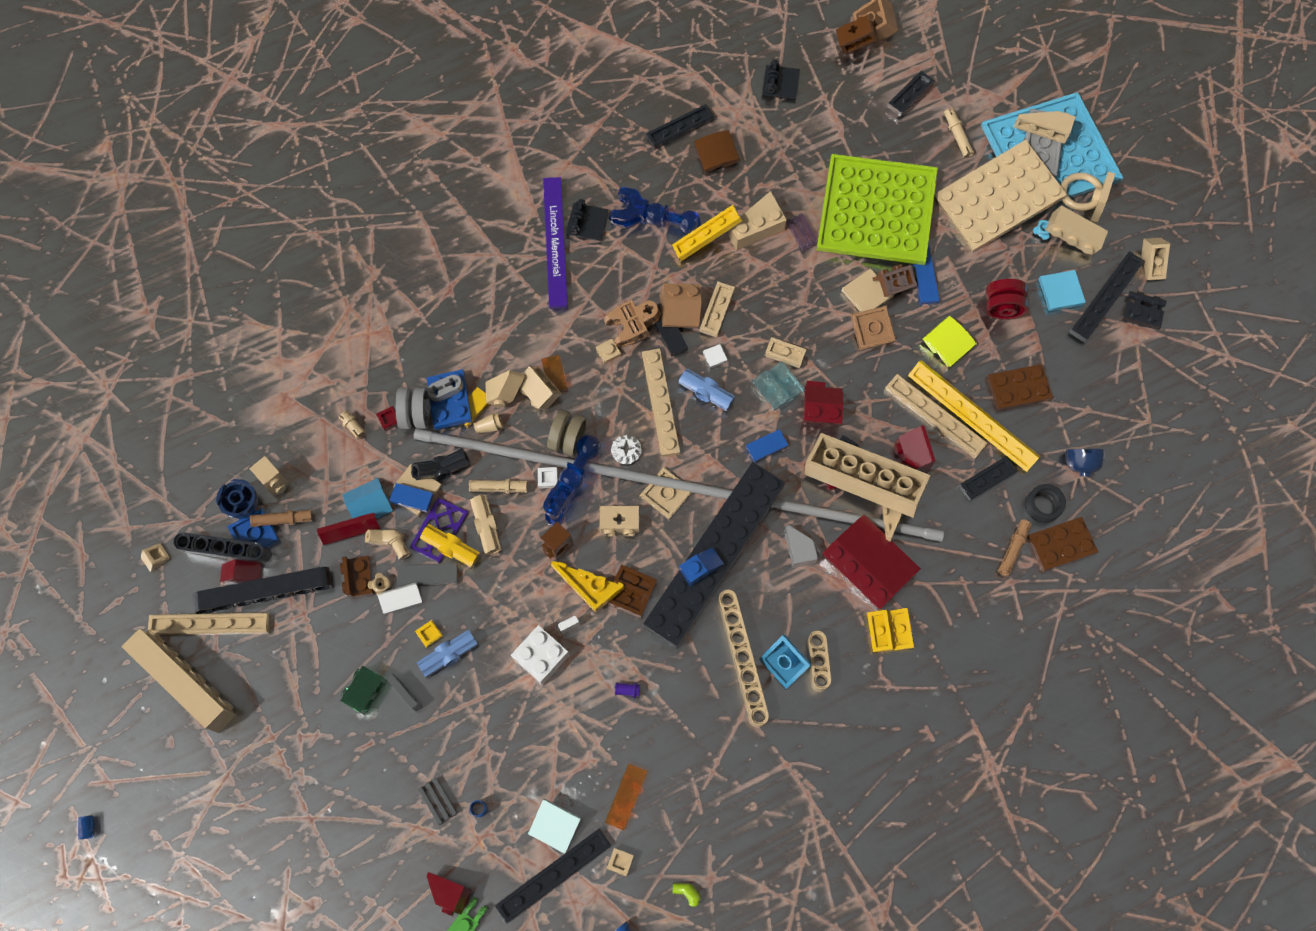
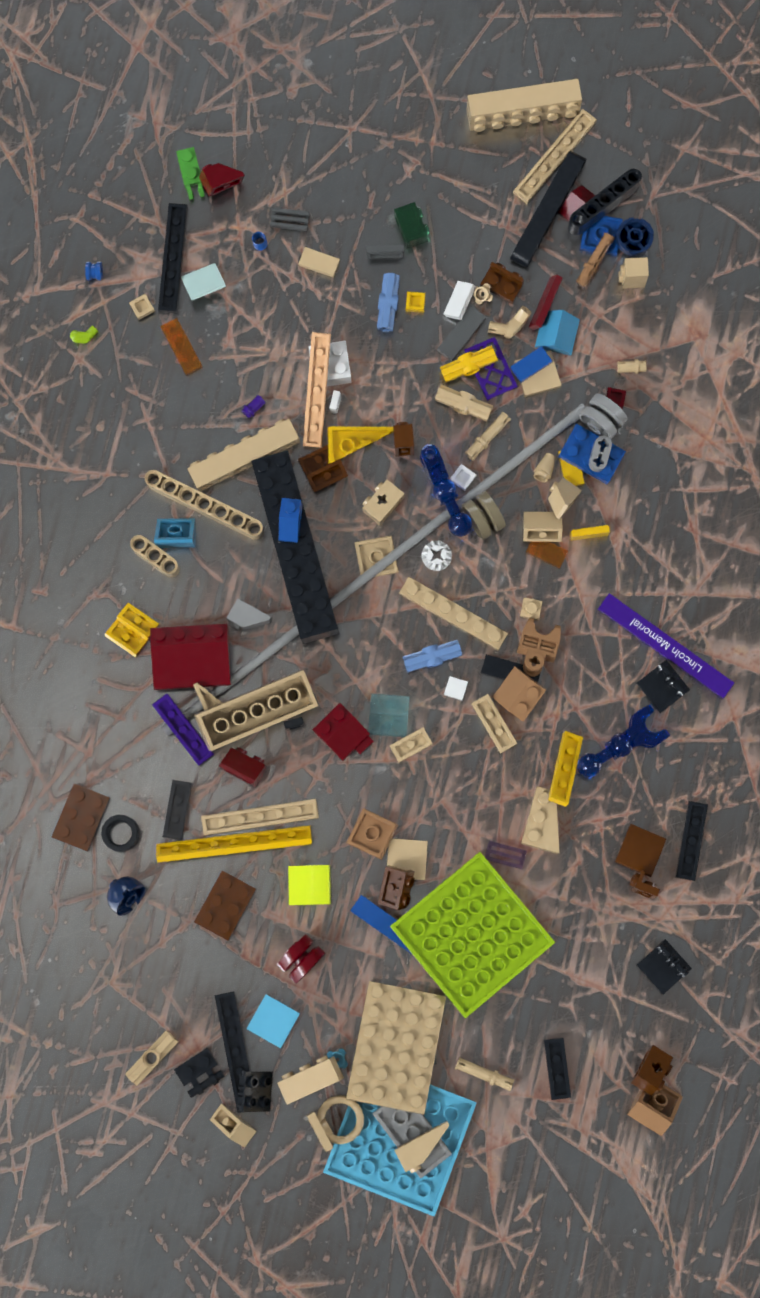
camera: 135 degrees right, 10 degrees up
tan slope [141,543,171,572] -> none
black piece [411,448,470,481] -> none
blue tile [746,429,789,463] -> none
medium nougat pin [998,519,1033,577] -> none
none -> tan piece [125,1030,179,1086]
none -> dark purple tile [152,693,214,766]
none -> tan brick [187,419,300,492]
none -> black hinge [237,1071,273,1112]
none -> tan tile [299,247,340,278]
none -> light nougat tile [303,332,331,448]
none -> yellow tile [570,525,610,541]
none -> reddish brown bracket [629,870,660,900]

